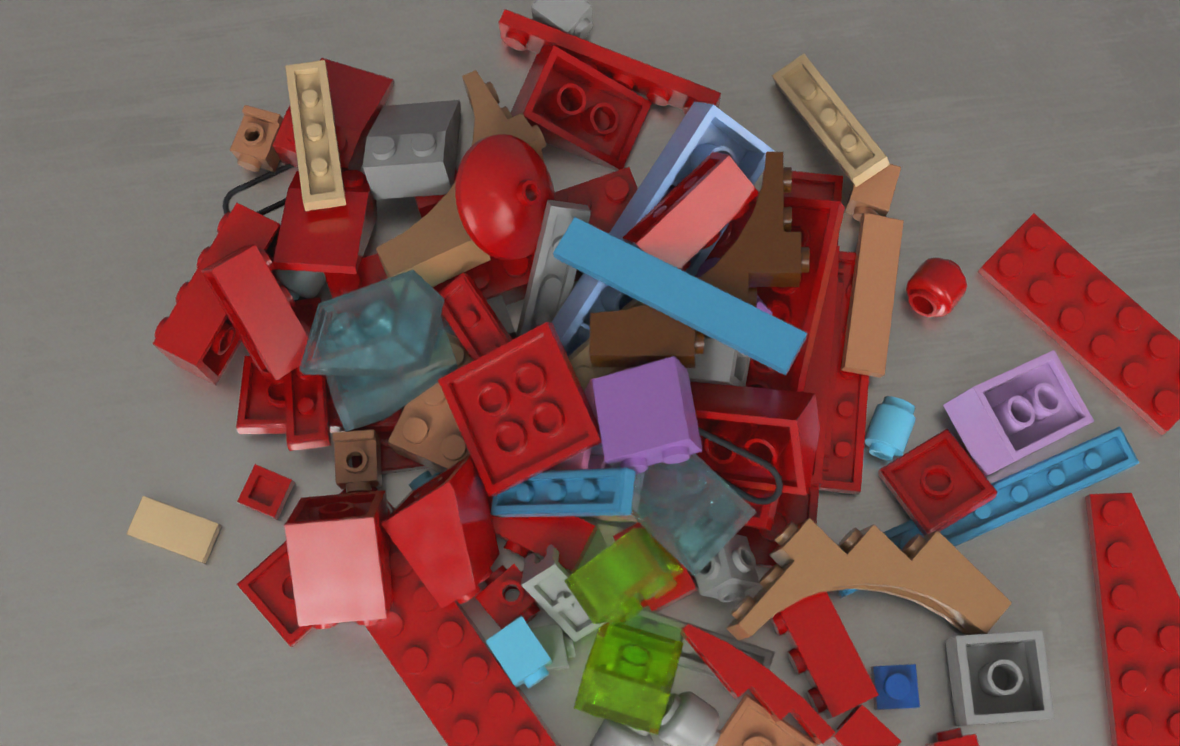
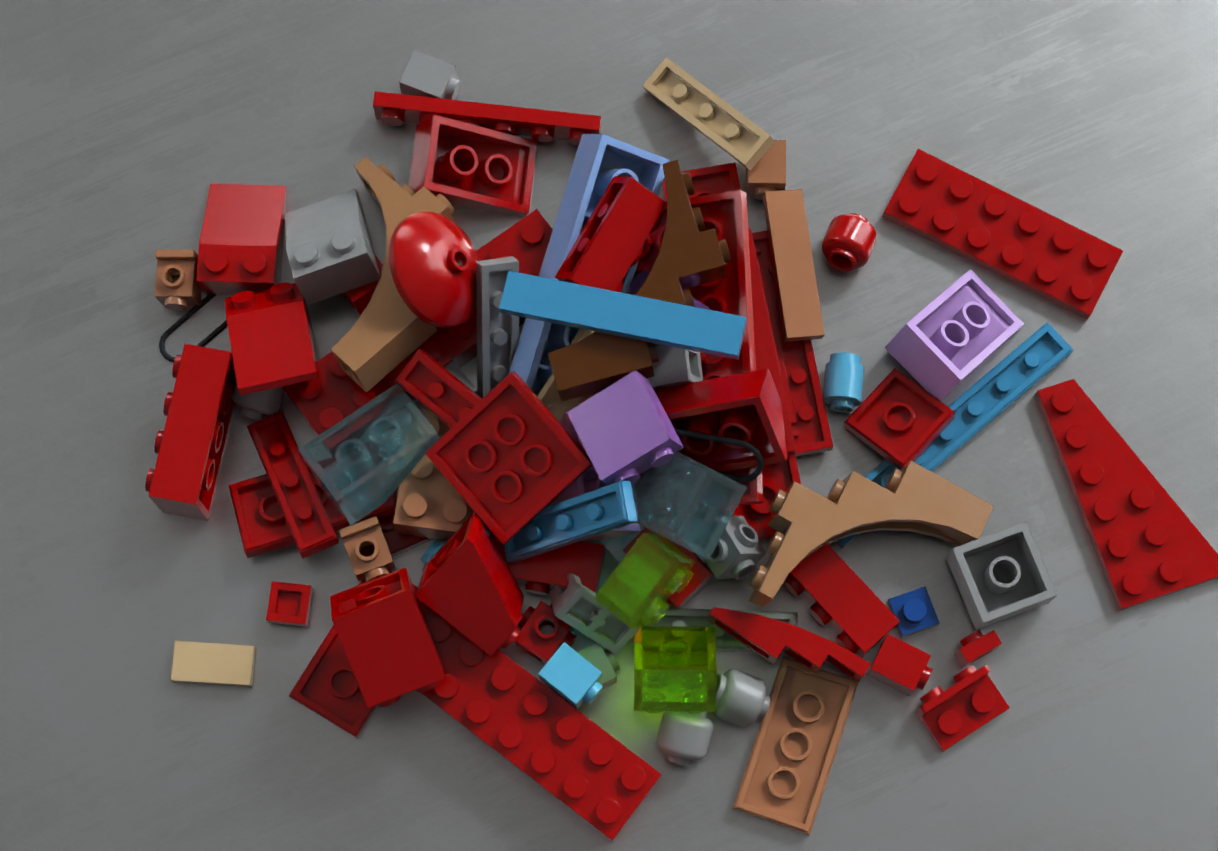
camera: 20 degrees left, 0 degrees up
red brick [201,245,318,380] -> none
tan plate [285,60,346,211] -> none
clear light blue slope [299,270,445,377] -> none

